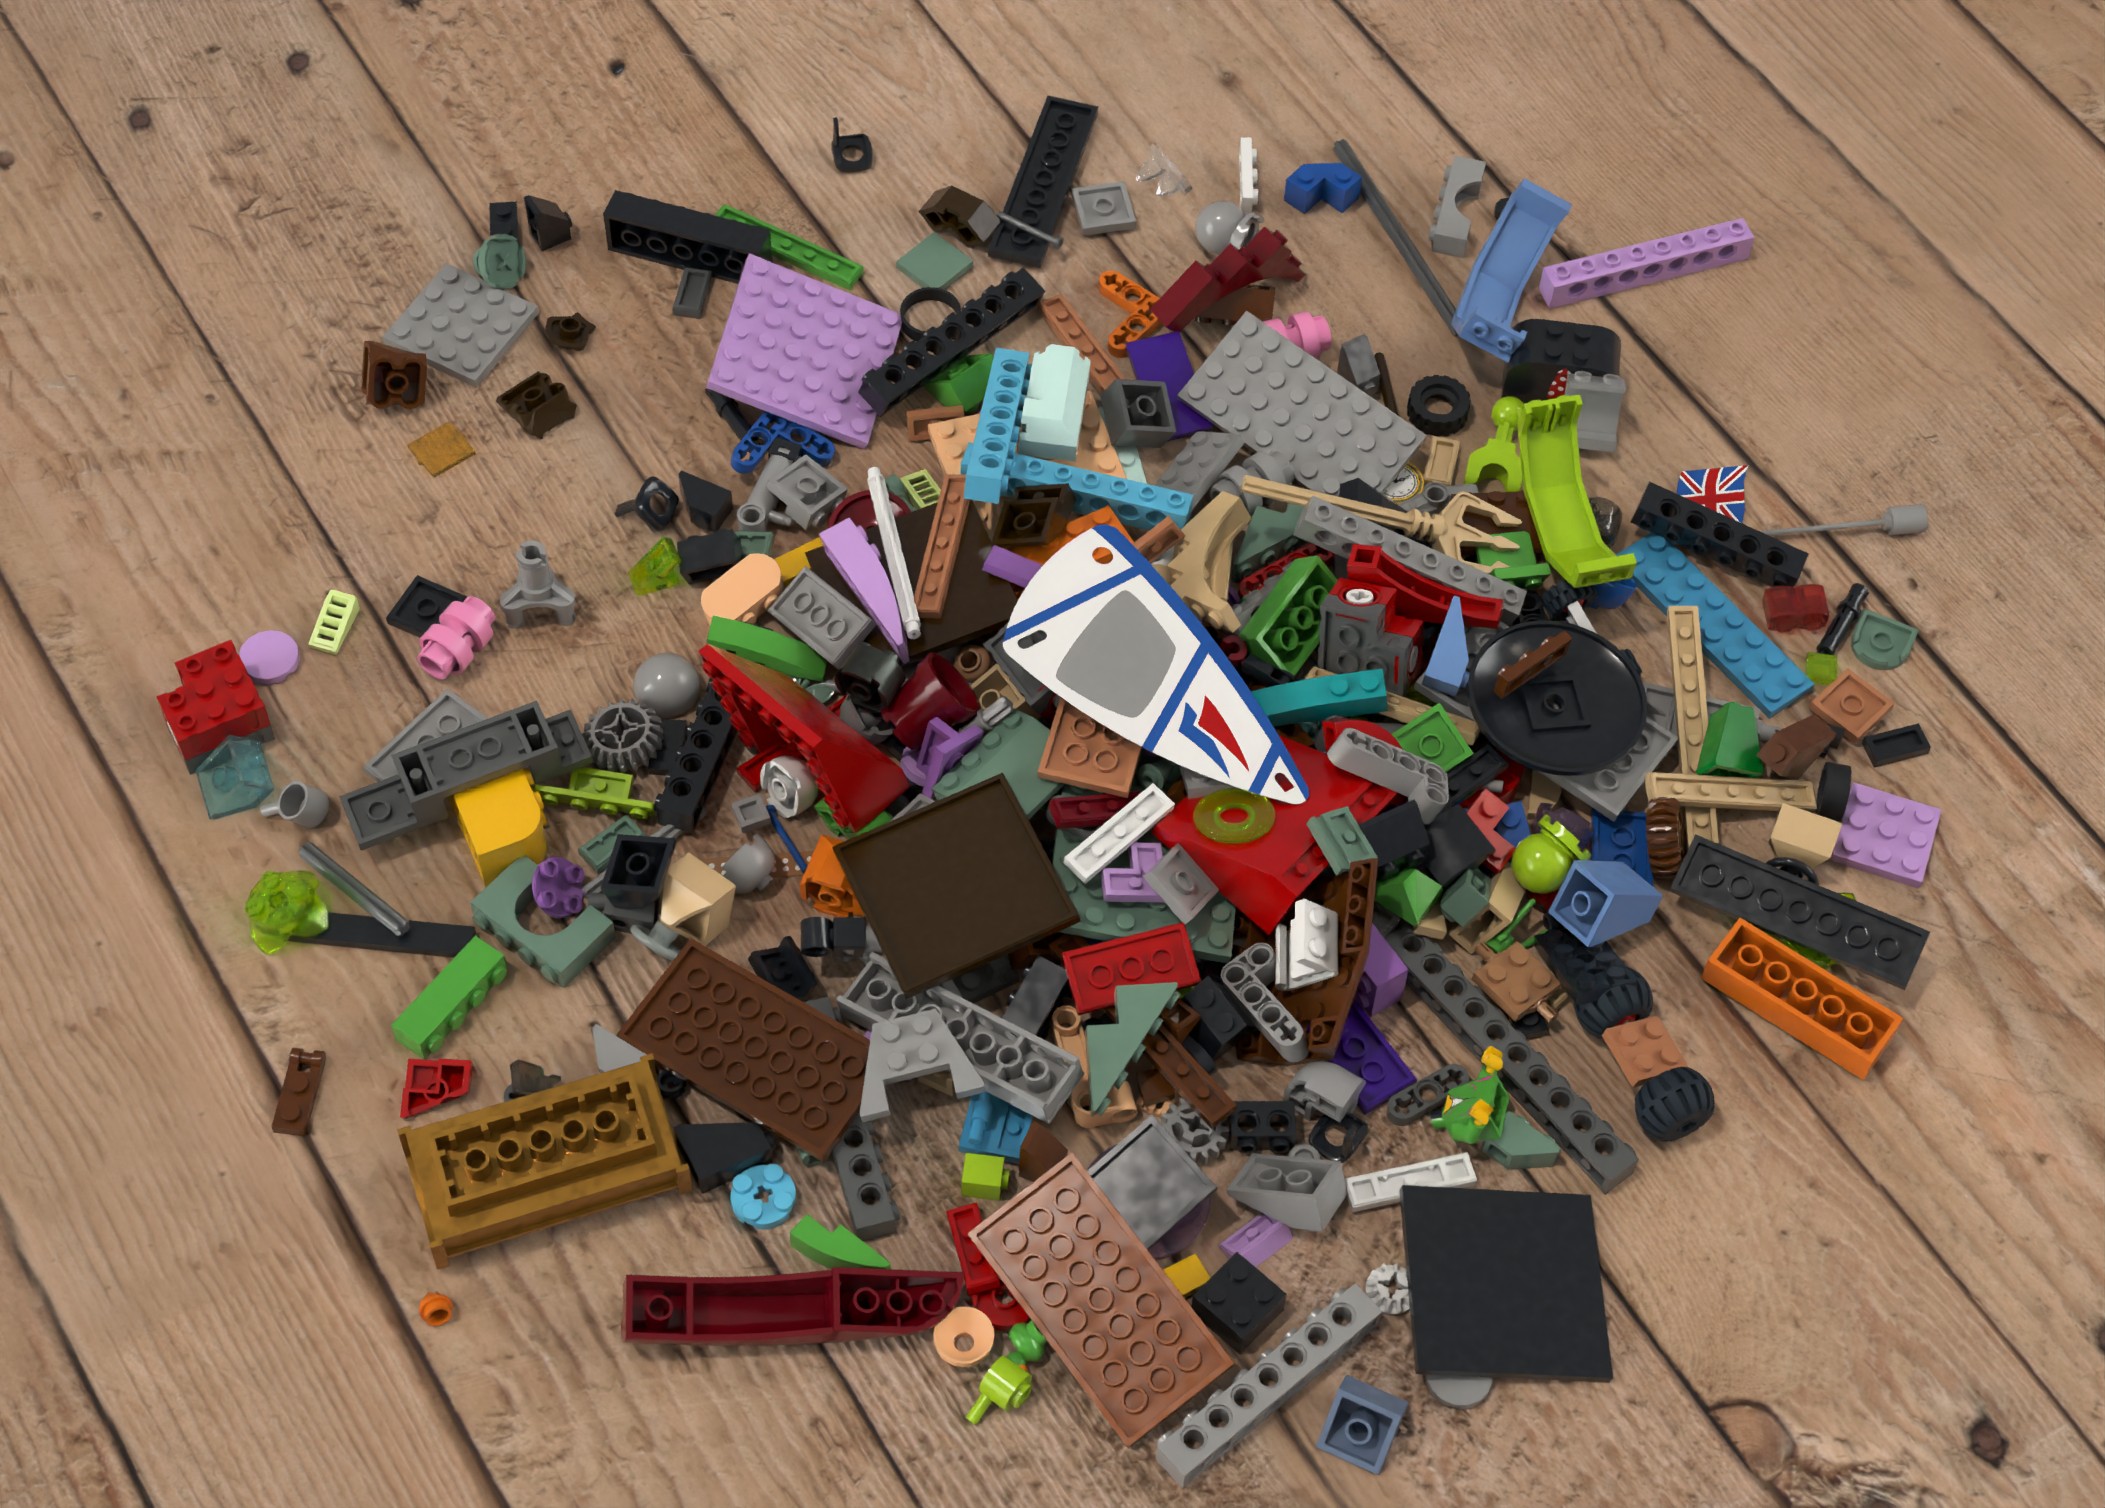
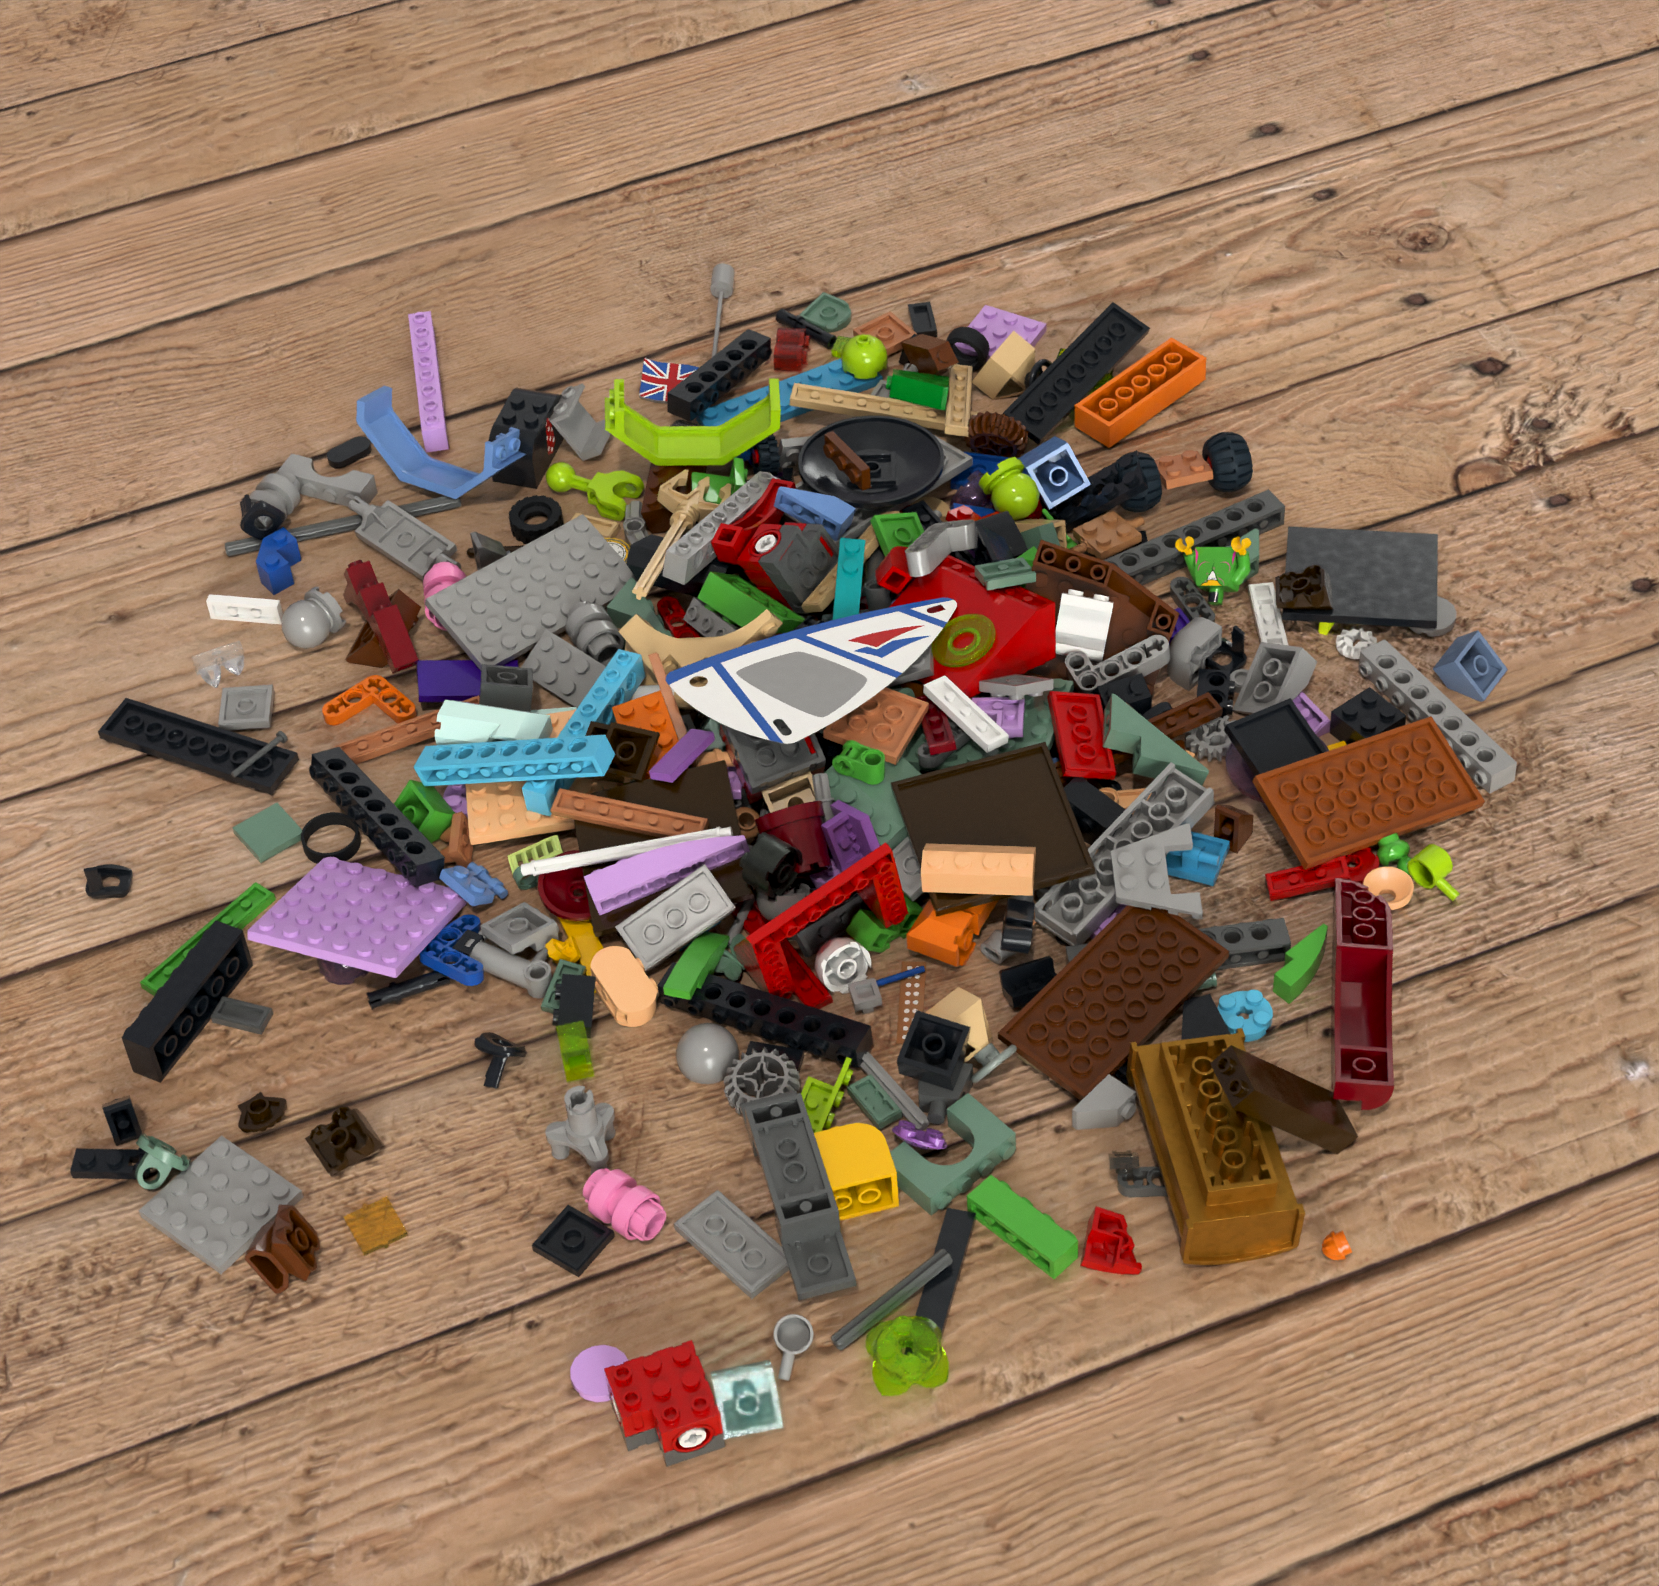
camera: 75 degrees left, 10 degrees down
reddish brown plate [271,1047,326,1137] -> none
yellowish green slope [308,590,360,655] -> none
black slope [678,470,733,532] -> none
light grey cylinder [719,833,775,894] -> none
dark brown brick [918,185,1001,247] -> none
lime brick [961,1153,1010,1201] -> none
none -> black piece [240,494,286,540]
none -> light grey piece [249,471,301,531]
none -> light grey plate [348,496,461,581]
none -> medium blue plate [439,862,508,906]
none -> yellow brick [545,936,581,965]
none -> bright green piece [832,740,885,785]
none -> lime cylinder [841,334,888,379]
none -> light nougat slope [921,843,1036,896]
none -> dark brown brick [1210,1045,1359,1154]
none -> dark brown slope [1275,565,1334,610]

